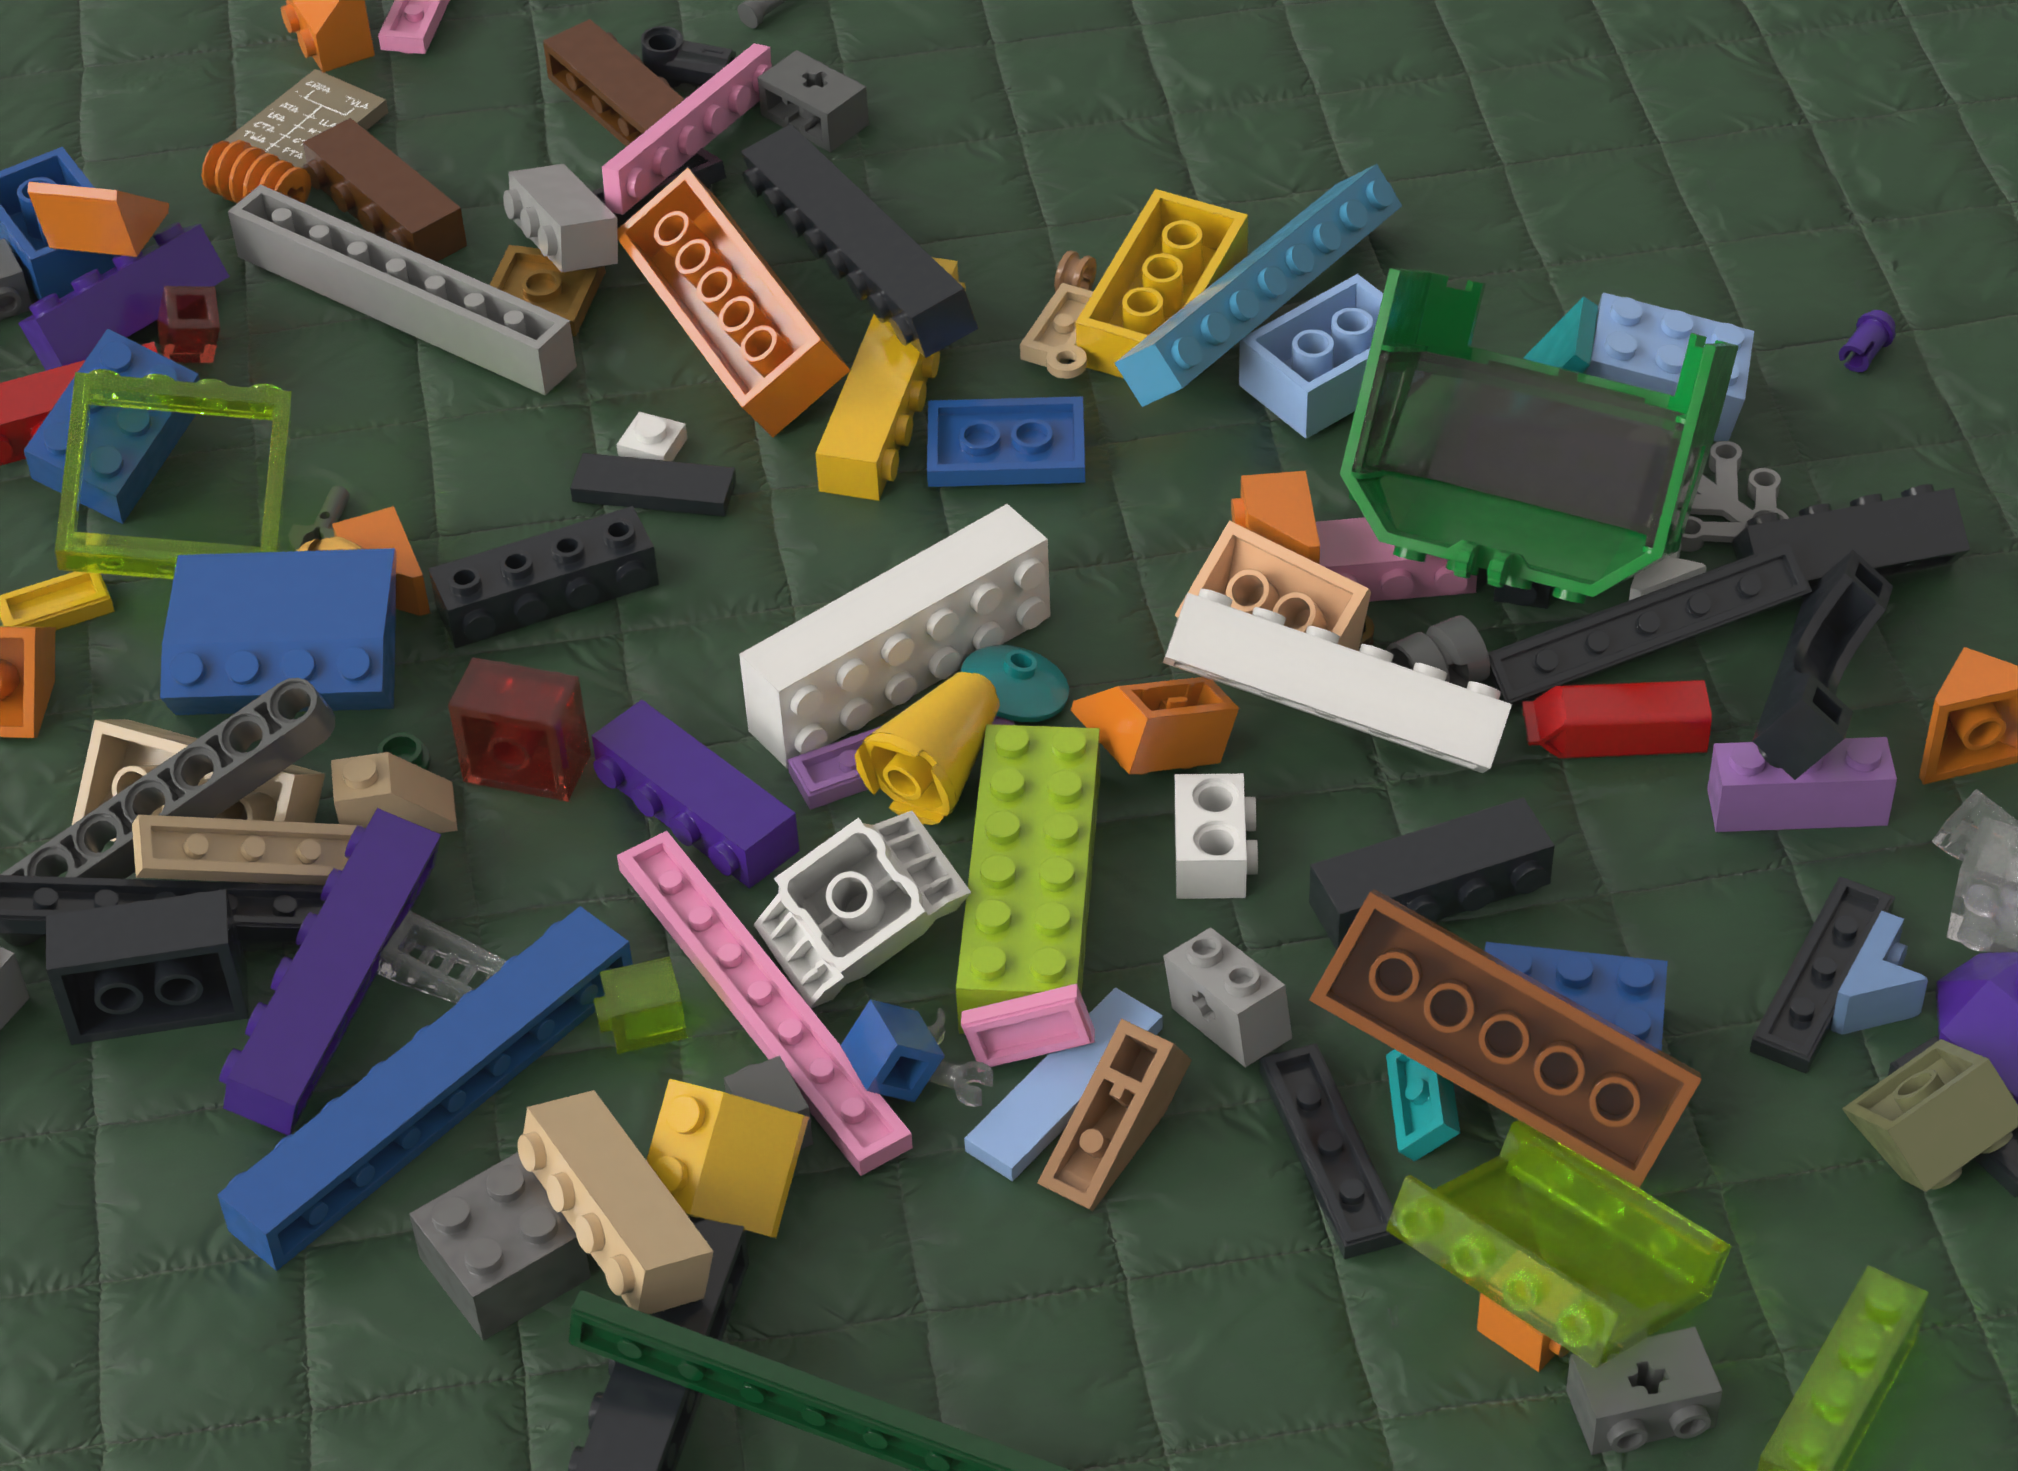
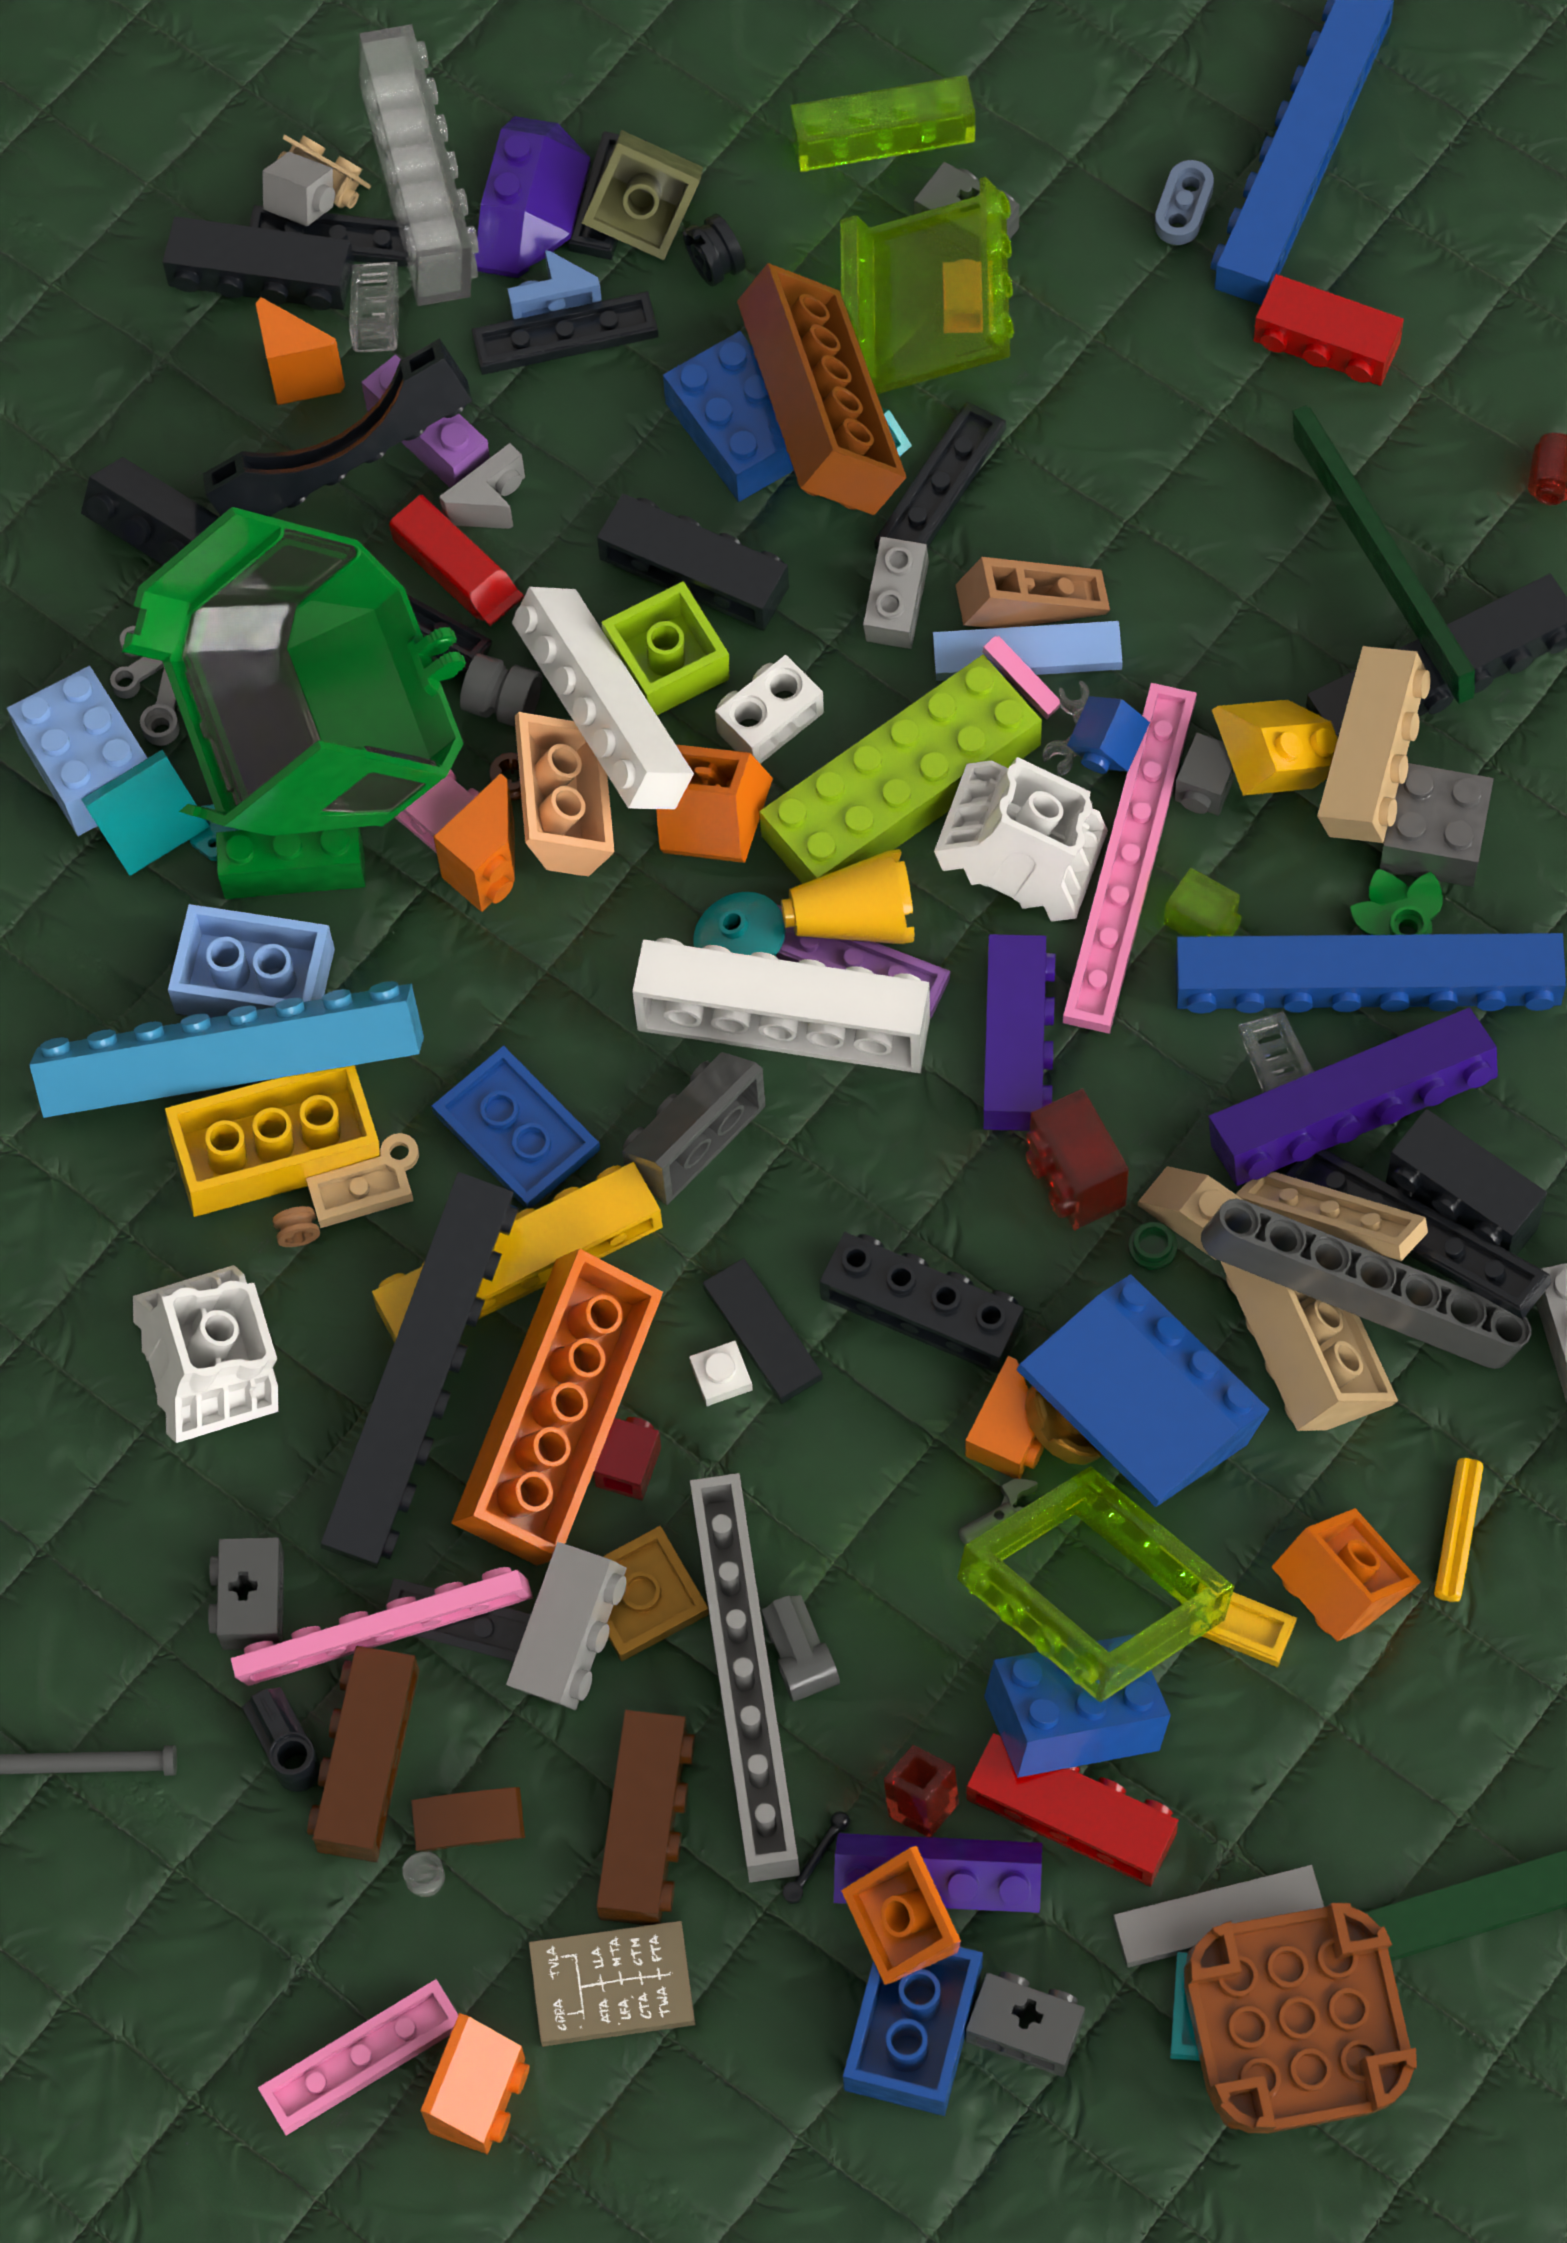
camera: 130 degrees left, 20 degrees up
orange piece [202,140,311,204] -> none
none -> white slope [133,1265,278,1443]
none -> clear hinge [402,1852,445,1897]
none -> reddish brown slope [411,1787,525,1852]
none -> light grey slope [439,443,525,529]
none -> dark red brick [593,1417,661,1501]
none -> lime brick [602,581,729,715]
none -> dark grey slope [622,1052,766,1205]
none -> black wheel [683,213,746,287]
none -> dark grey piece [761,1595,840,1702]
none -> black hinge [783,1811,850,1904]
none -> green plate [1350,869,1443,935]

